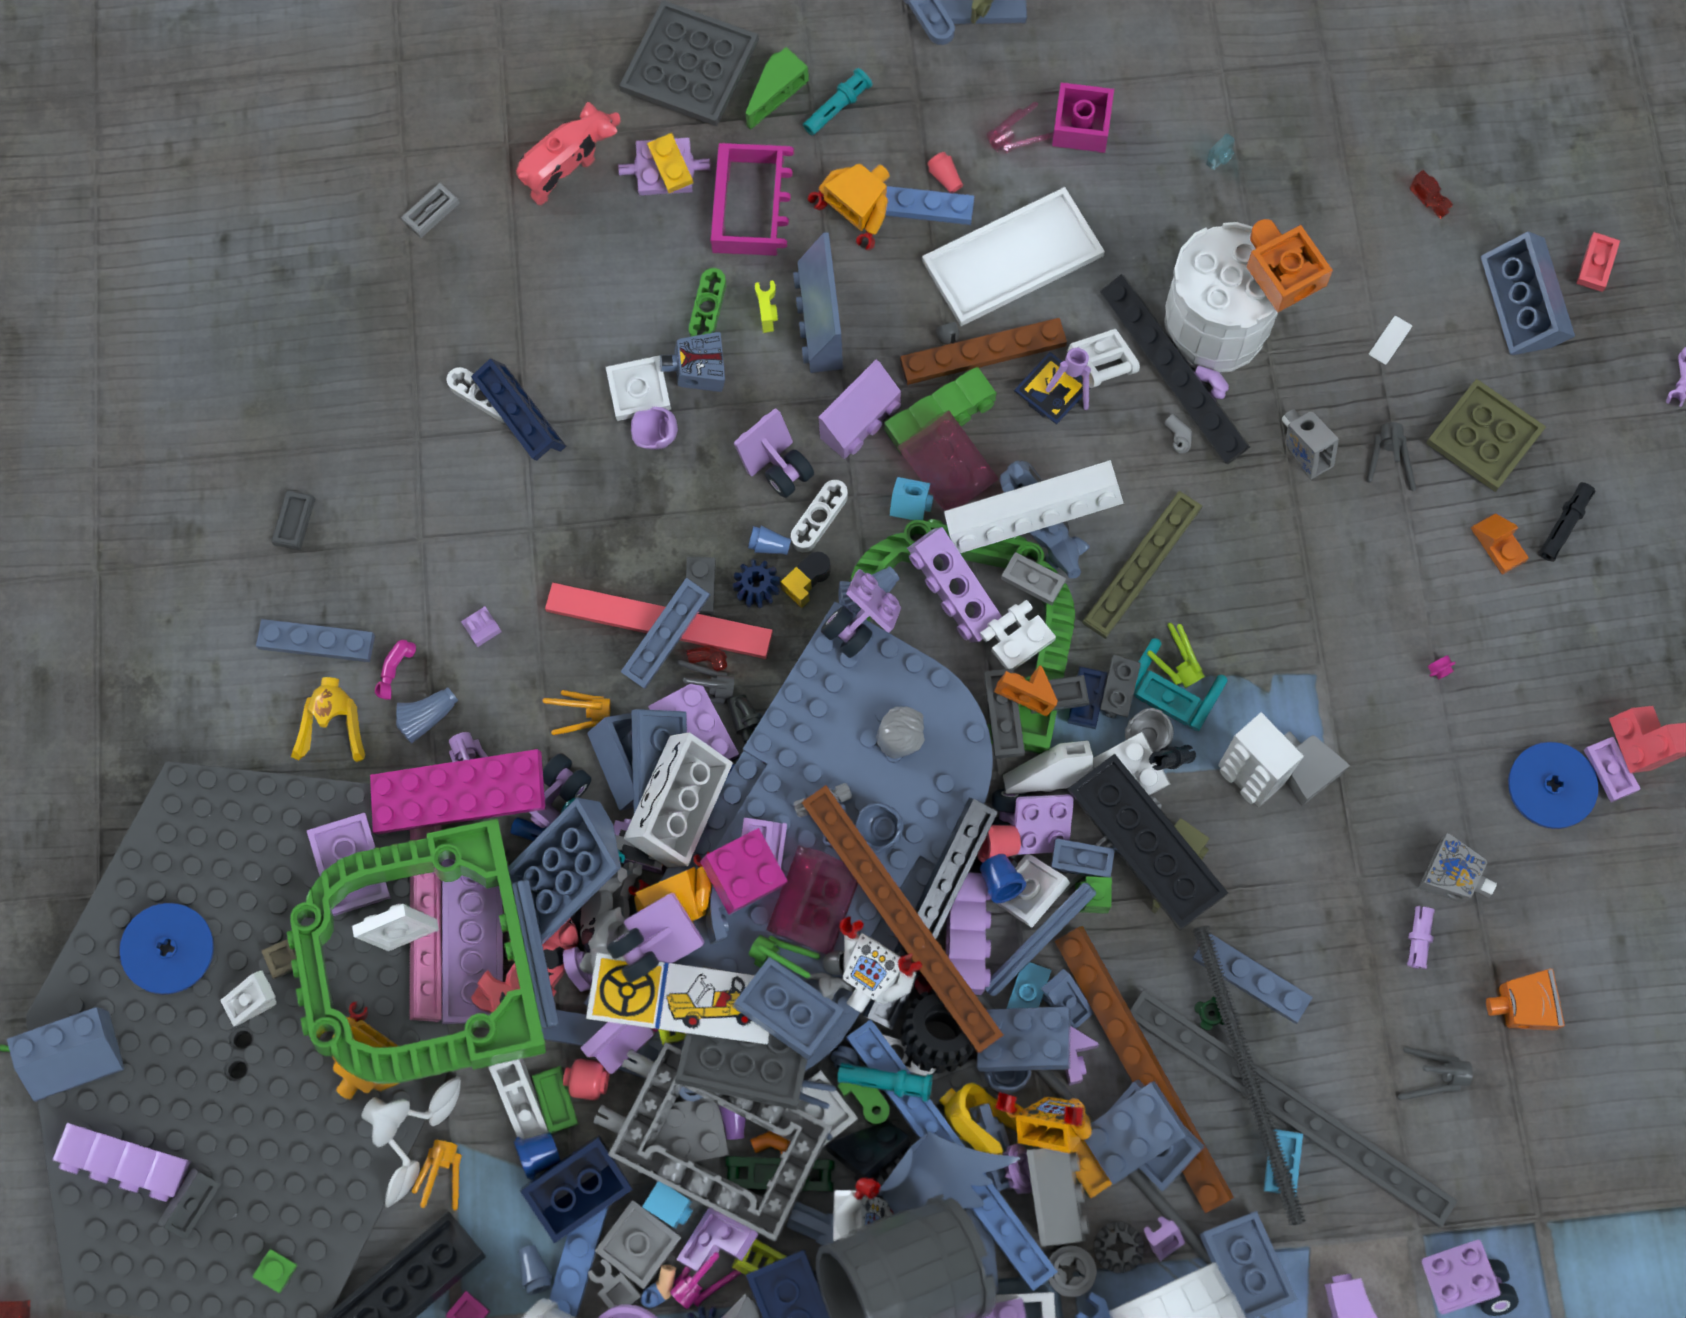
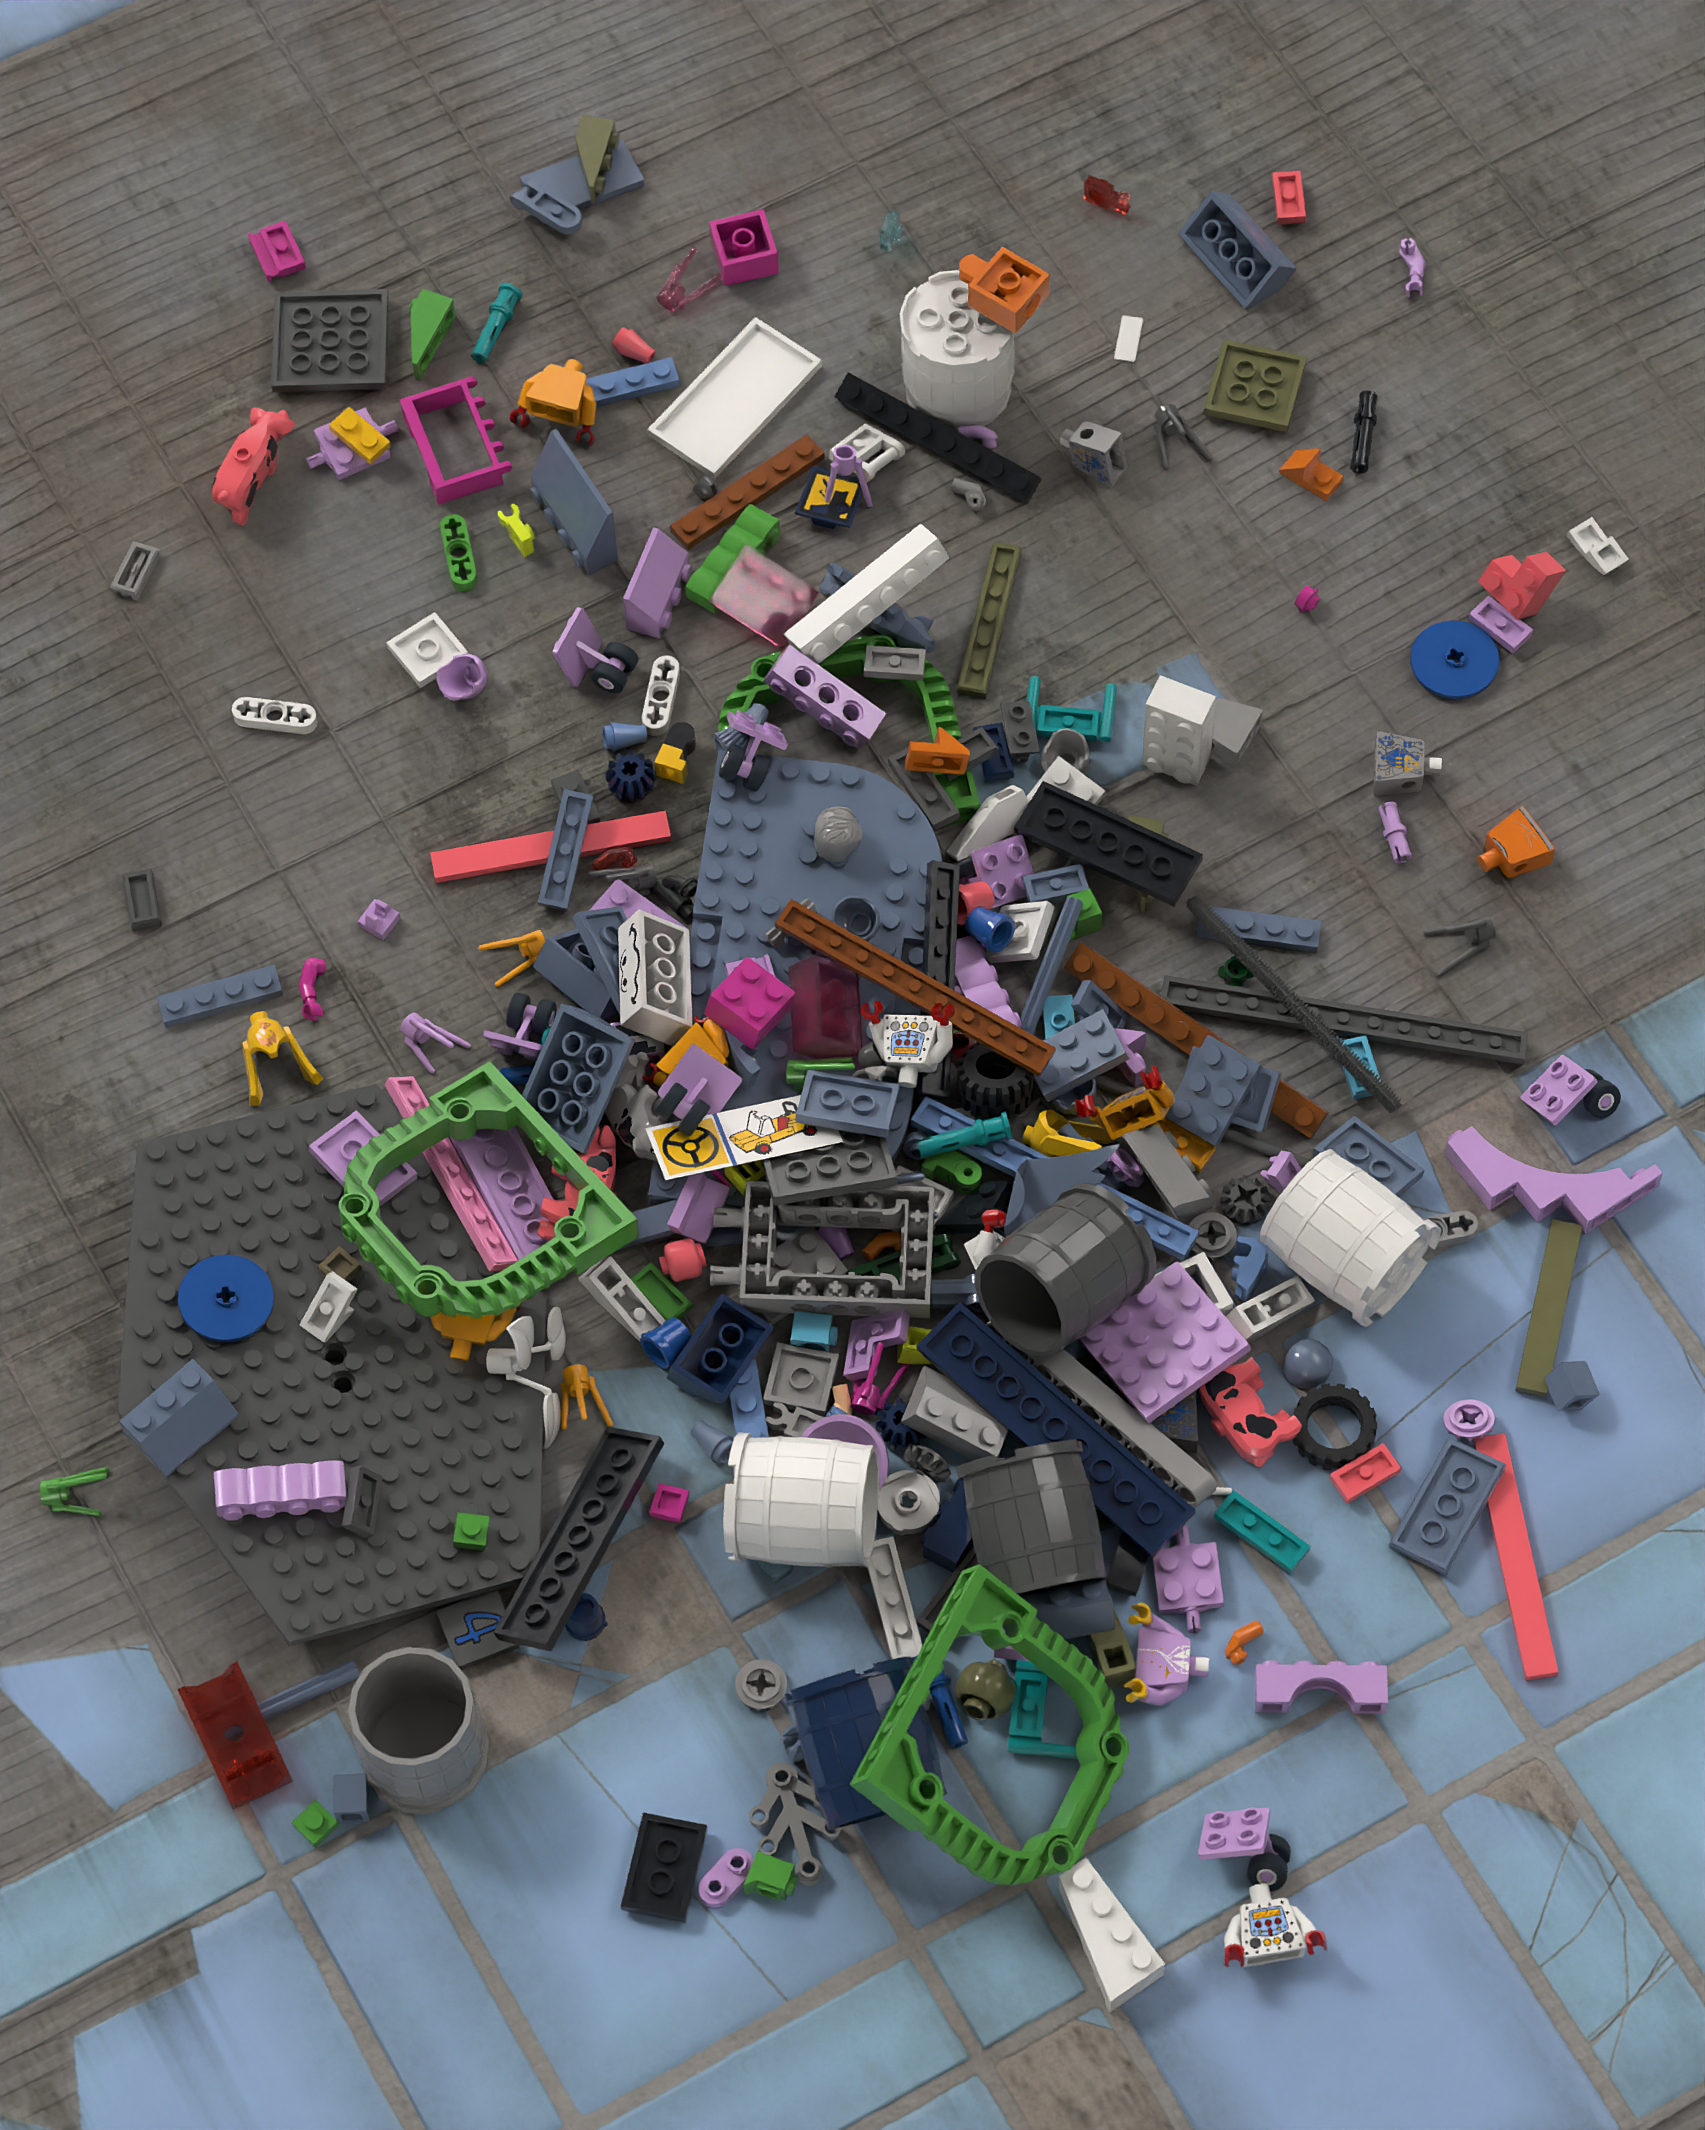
camera: 25 degrees left, 10 degrees down
white plate [352,904,439,951] -> none
dark pink plate [370,749,545,834] -> none
sand blue piece [396,687,458,744] -> none
dark blue fence [471,358,566,461] -> none
sand blue axle [512,880,559,1028] -> none
lavender plate [563,947,593,992] -> none
sand blue torso [660,332,725,392] -> none
medium azure brick [889,477,934,520] -> none
white plate [980,600,1056,670] -> none
lime plant [1147,623,1205,688] -> none
black pin [1149,745,1196,771] -> none

